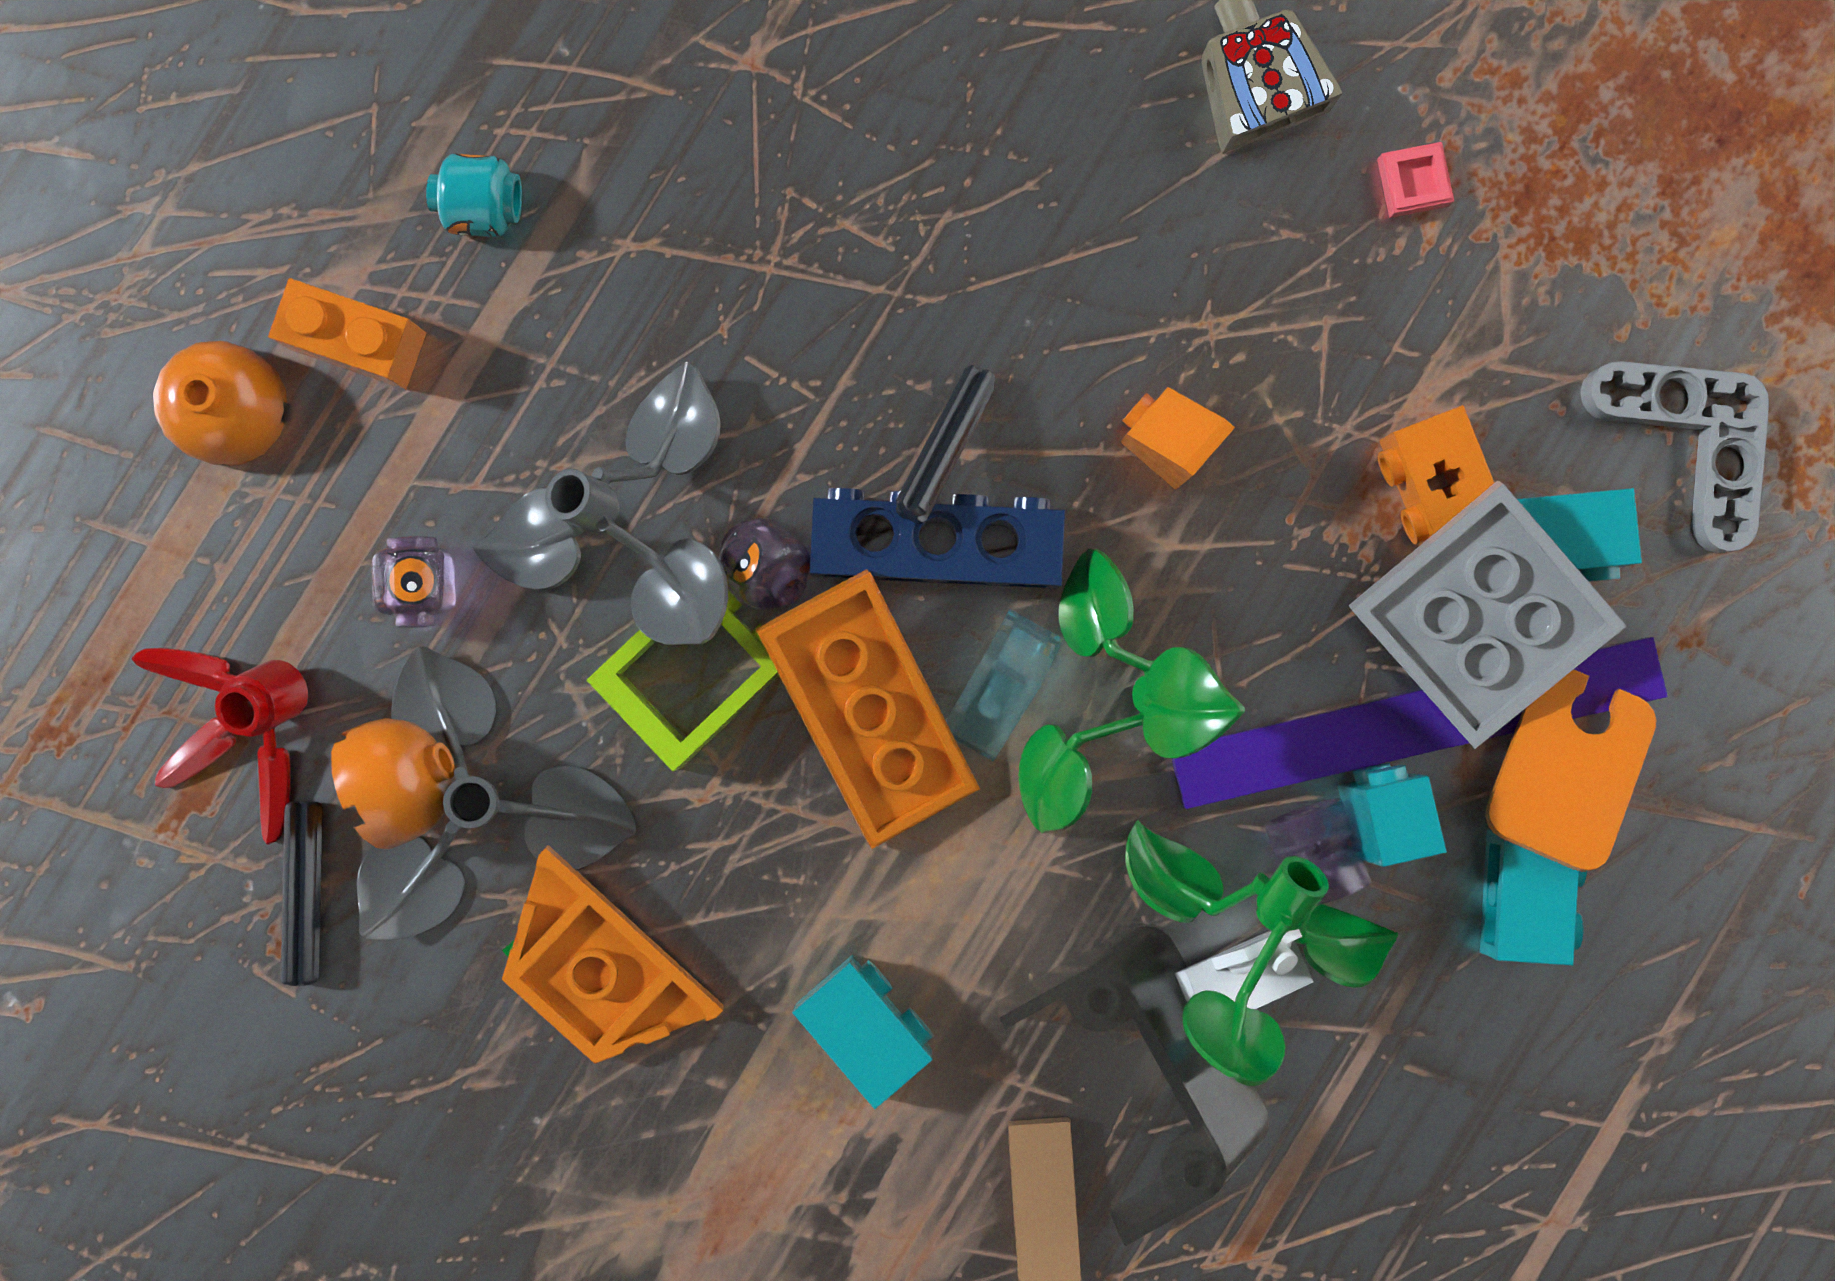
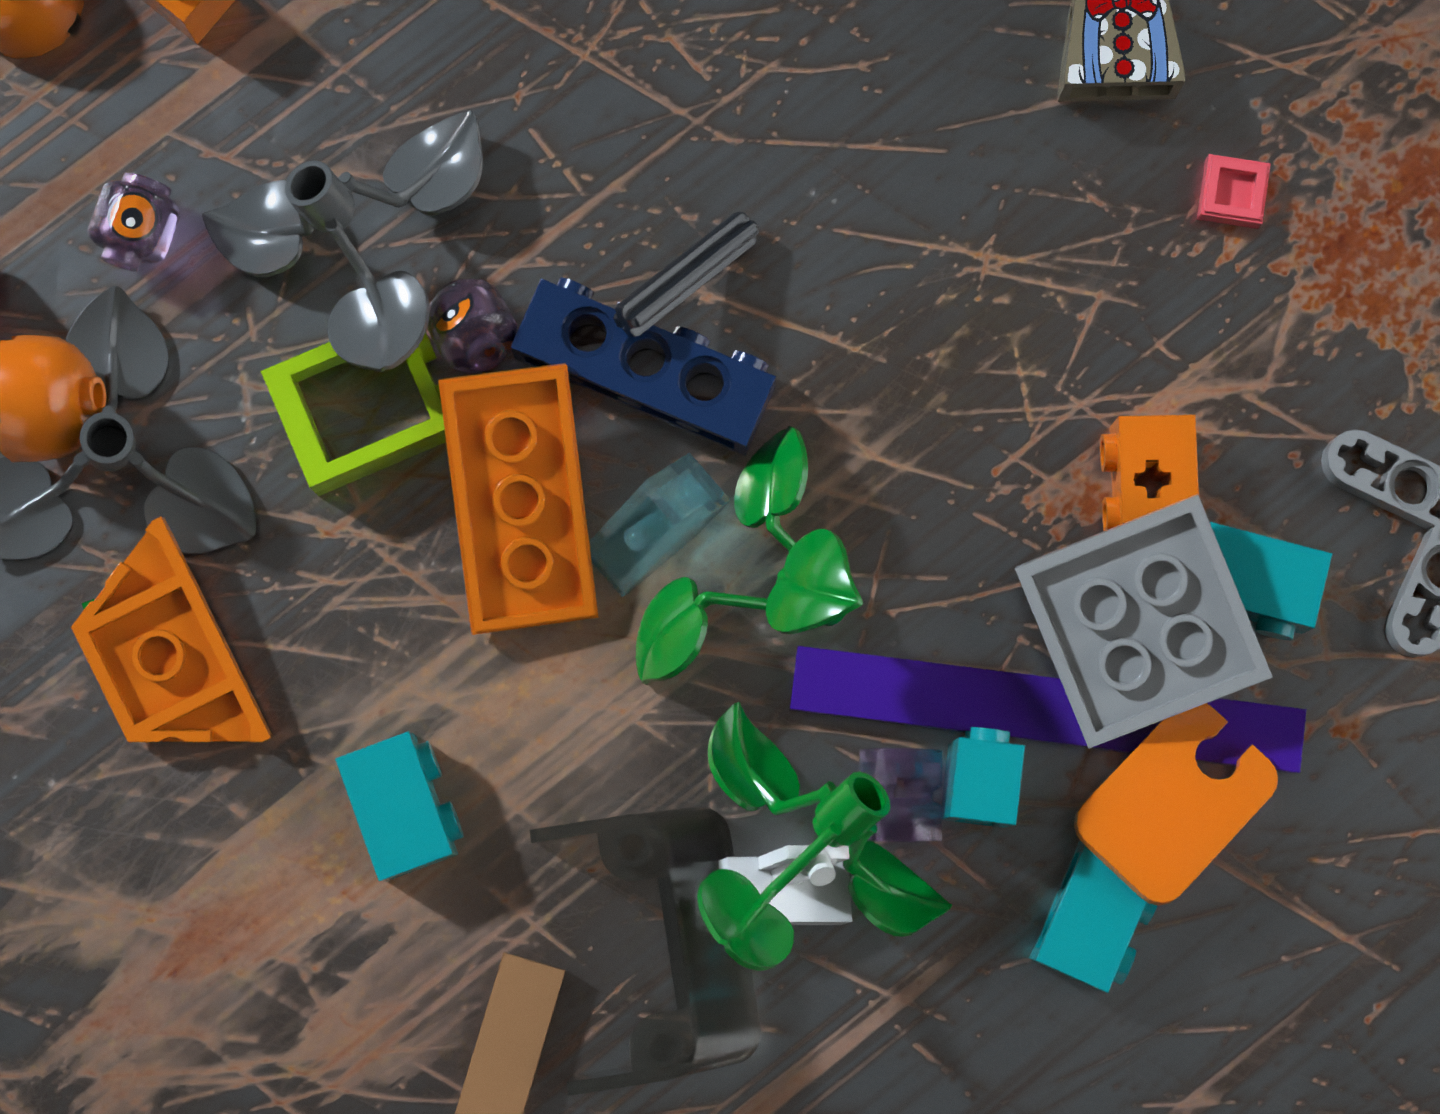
camera: 25 degrees right, 5 degrees down
orange slope [1121,387,1235,490] -> none

